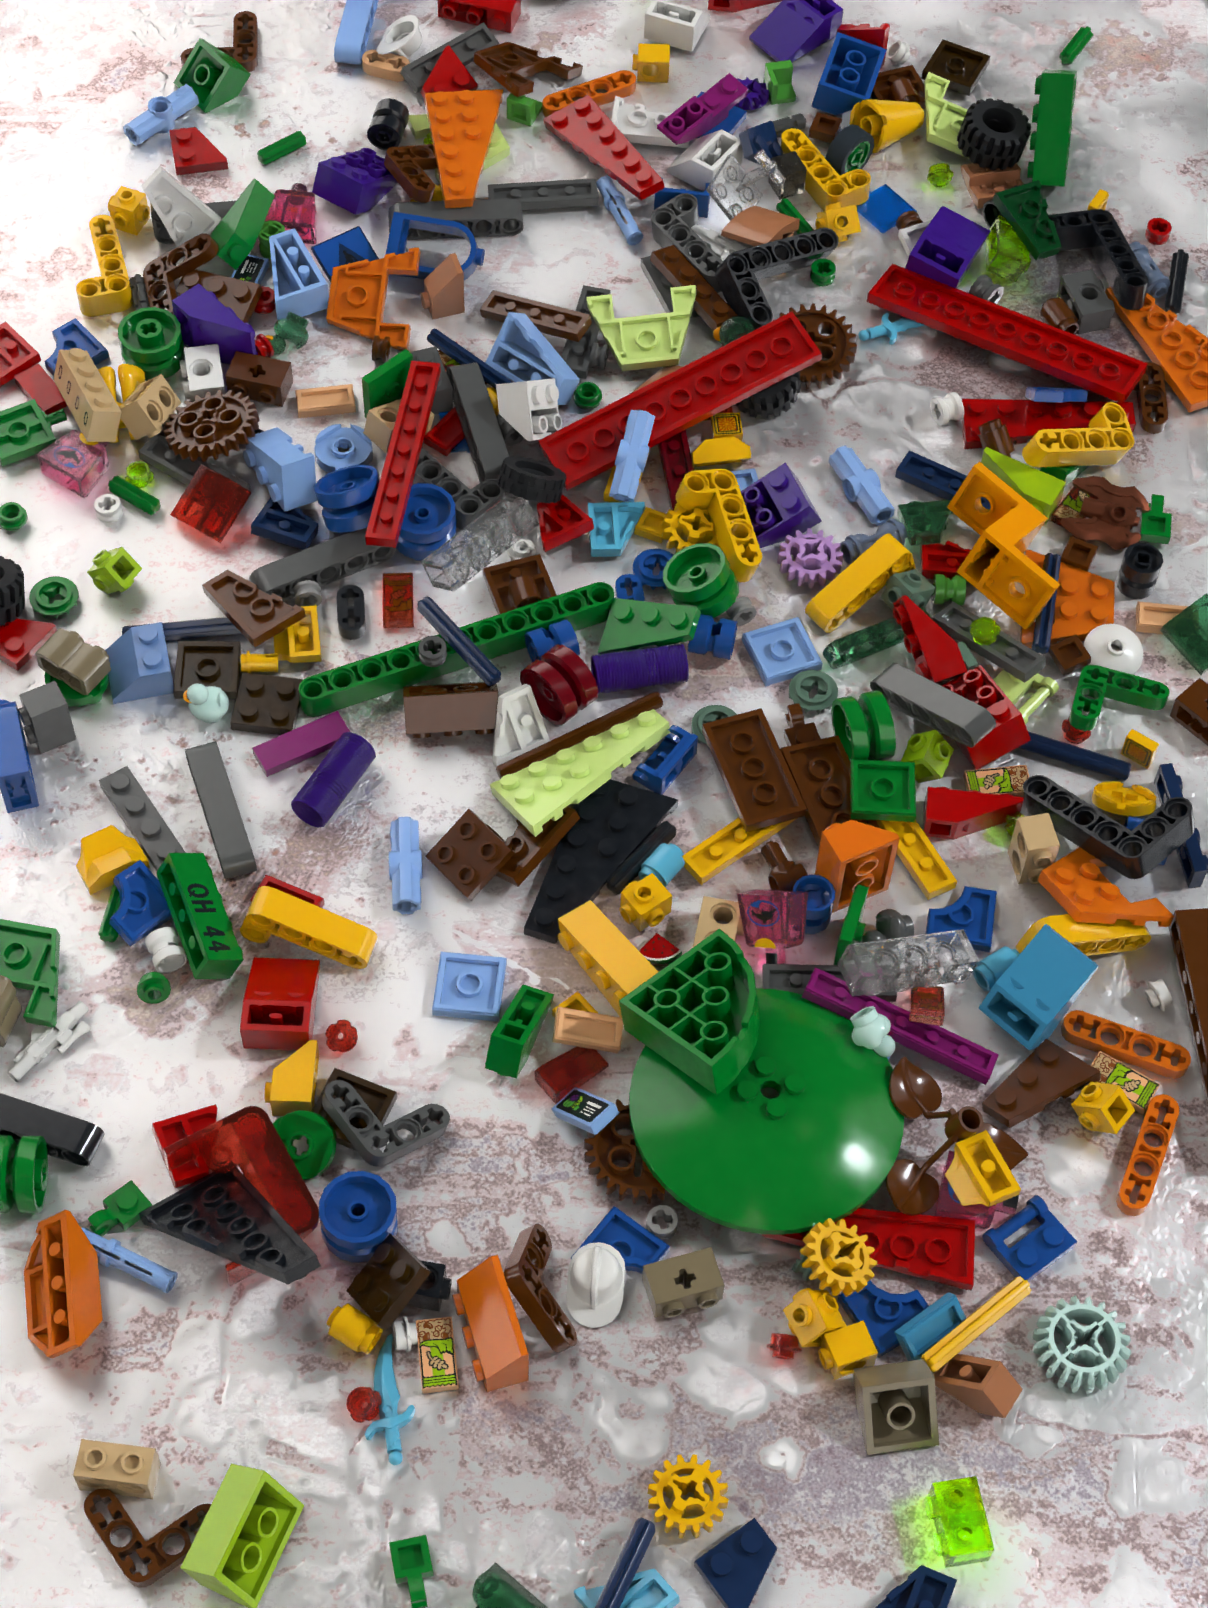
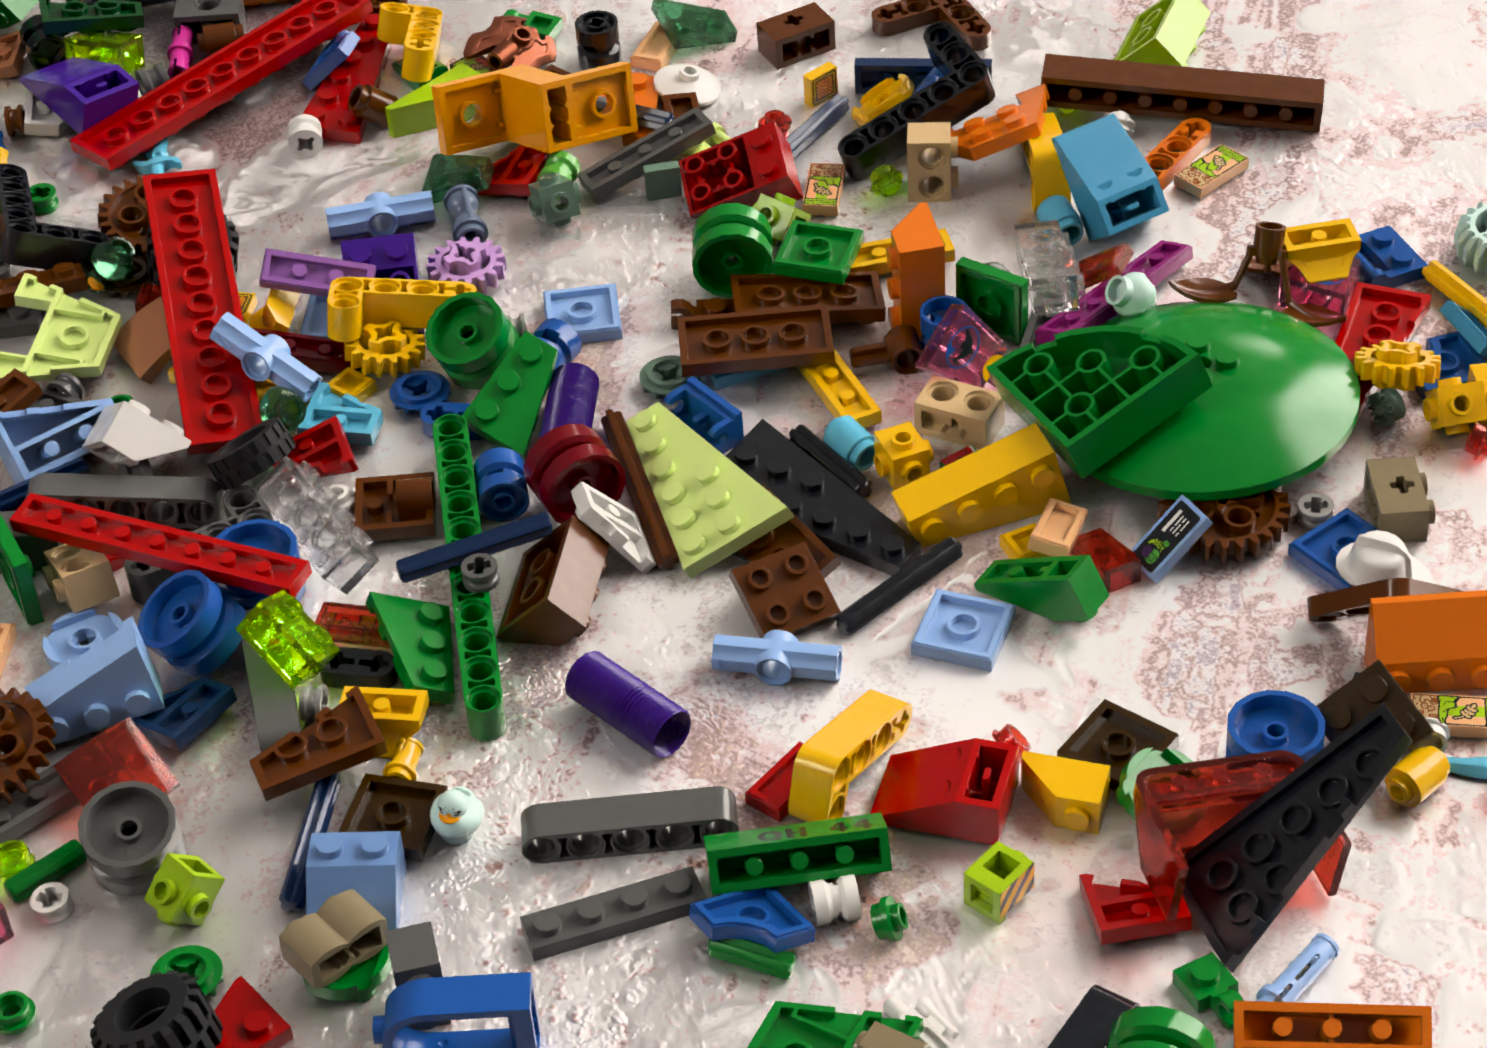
camera: 70 degrees left, 15 degrees down
yellow slope [76,825,150,895] -> none
dark brown plate [230,672,303,736] -> none
magenta tile [252,711,350,777] -> none
dark grey beam [322,1080,450,1167] -> none
sand green gear [789,670,838,714] -> none
yellow beam [805,533,915,633] -> none
clear green beam [823,607,933,669] -> none
beam [870,663,996,748] -> none
red slope [893,595,968,684] -> none
dark blue plate [895,450,991,509] -> none
red slope [922,787,1024,839] -> none
blue tile [924,886,997,952] -> none
clear neon green plate [970,617,1000,645] -> none
reddish brown wing [982,1039,1101,1128] -> none
green beam [1069,665,1170,731] -> none
yellow brick [1071,1081,1135,1134] -> none
orange beam [1116,1094,1180,1216] -> none
none -> dark grey wheel [78,780,186,896]
none -> dark pink pin [167,25,194,79]
none -> clear neon green brick [235,589,340,690]
none -> medium lavender tile [259,248,376,297]
none -> clear green animal [259,386,306,433]
none -> green wing [365,592,454,704]
none -> black axle [835,537,963,635]
none -> lime brick [964,841,1034,925]

